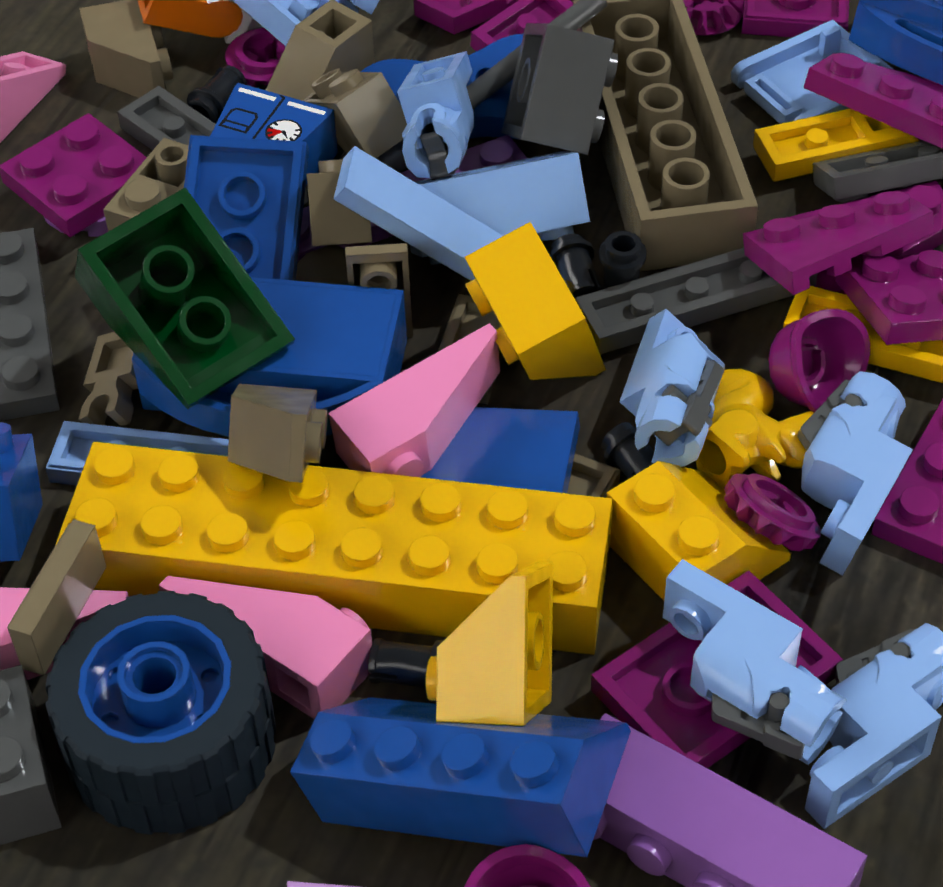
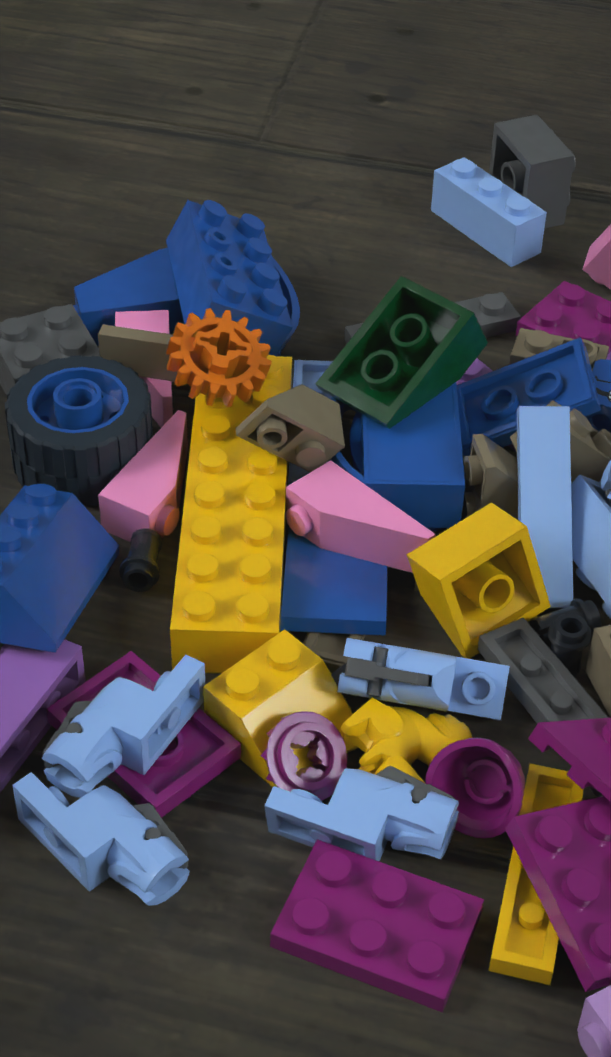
camera: 80 degrees right, 5 degrees down
yellow slope [426,561,553,726] -> none
none -> orange gear [166,308,272,407]

